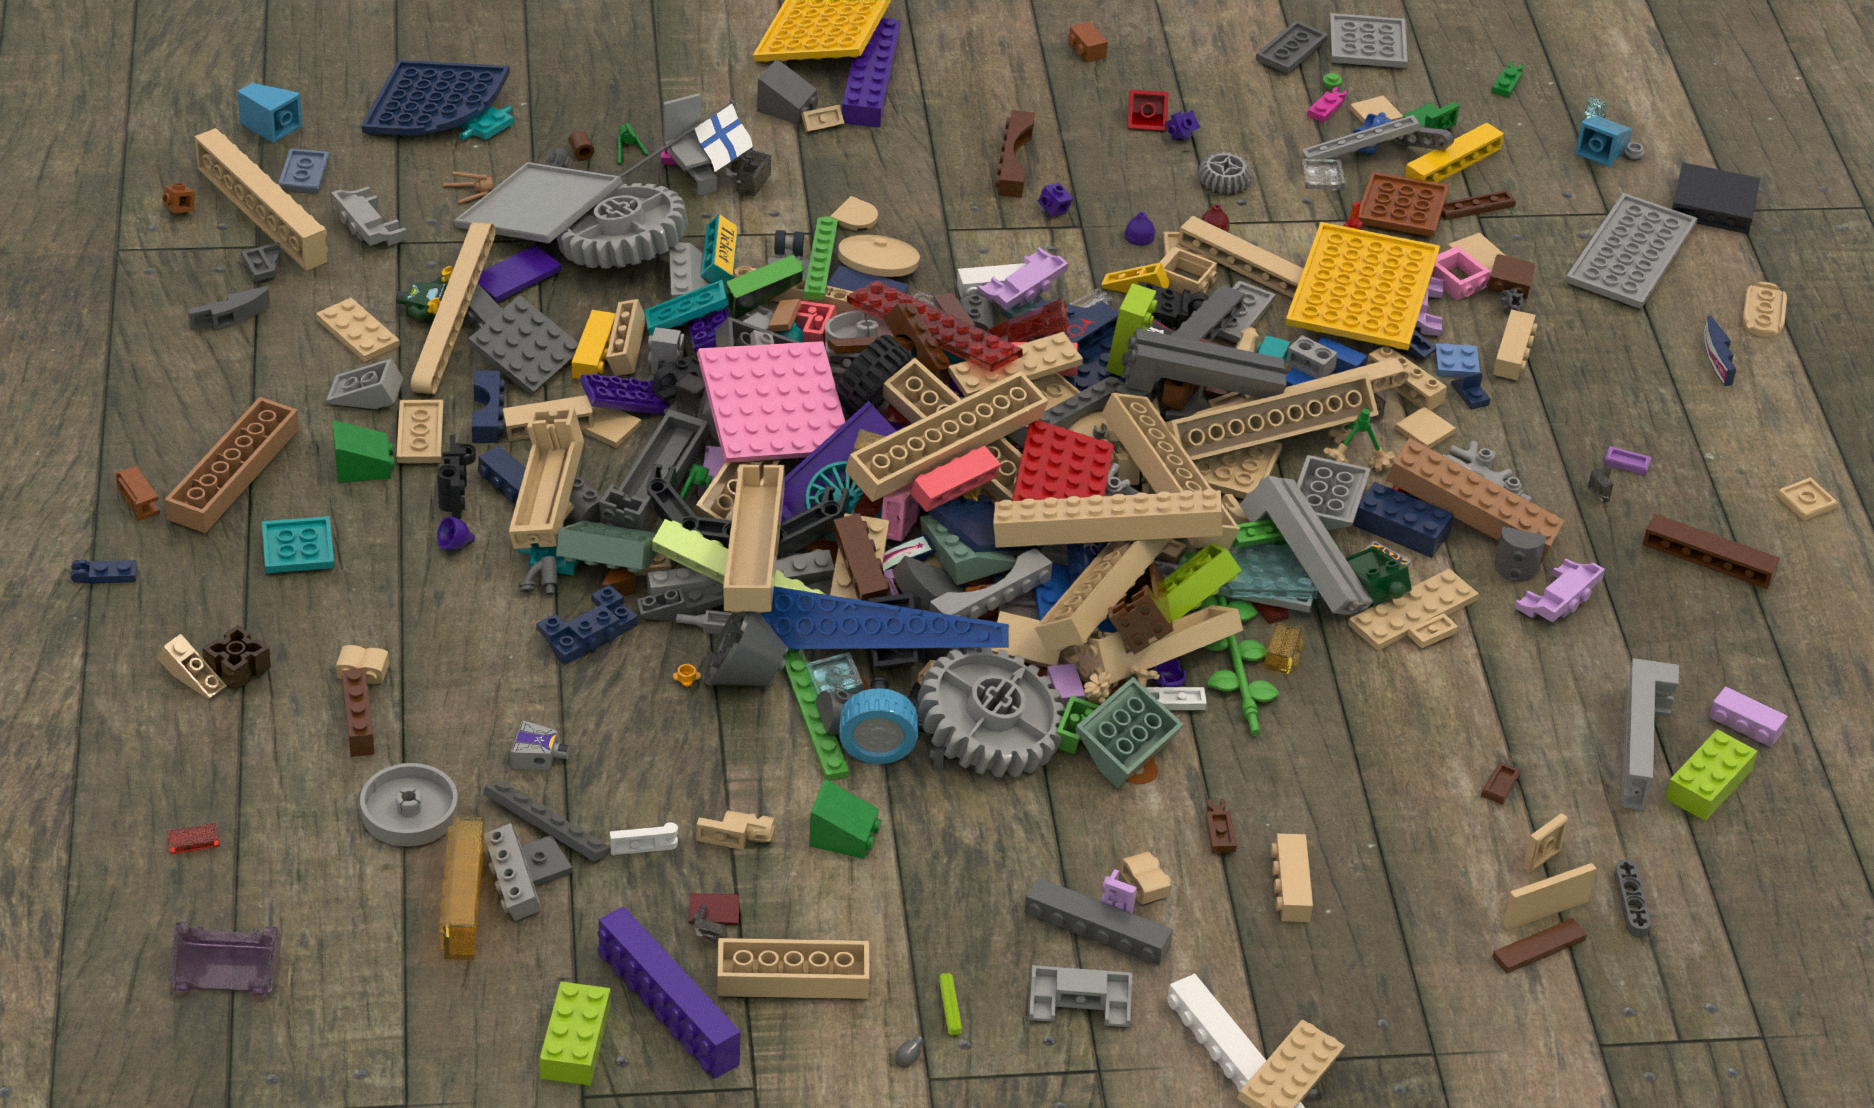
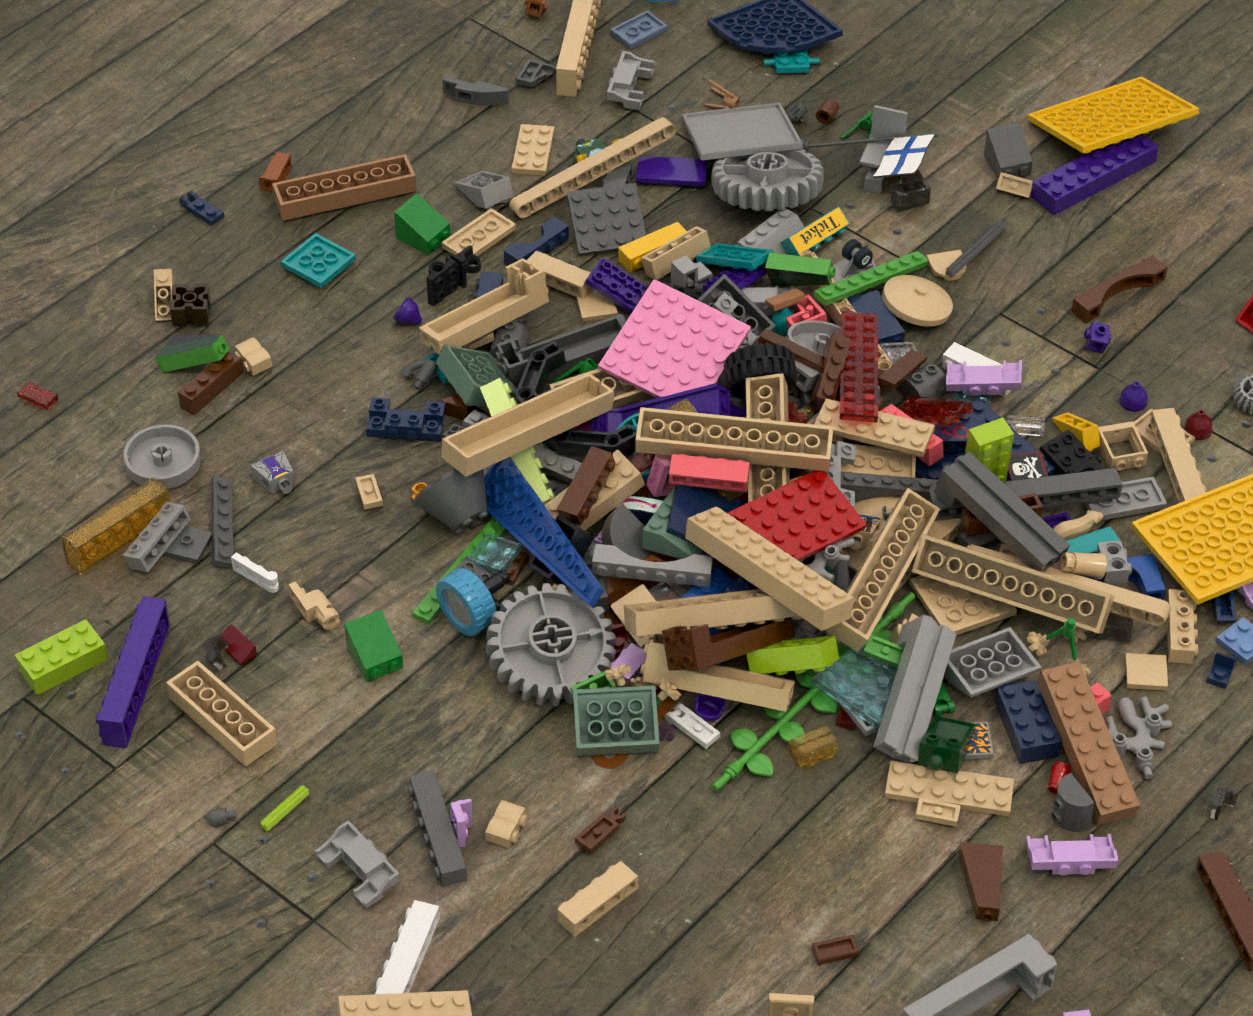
camera: 50 degrees right, 5 degrees up
none -> slope [154,334,230,372]
none -> tan plate [355,474,383,510]
none -> dark grey axle [945,220,1006,277]
none -> reddish brown slope [959,842,1003,921]
none -> red cone [1047,762,1071,794]
none -> tan plant [1059,552,1107,580]

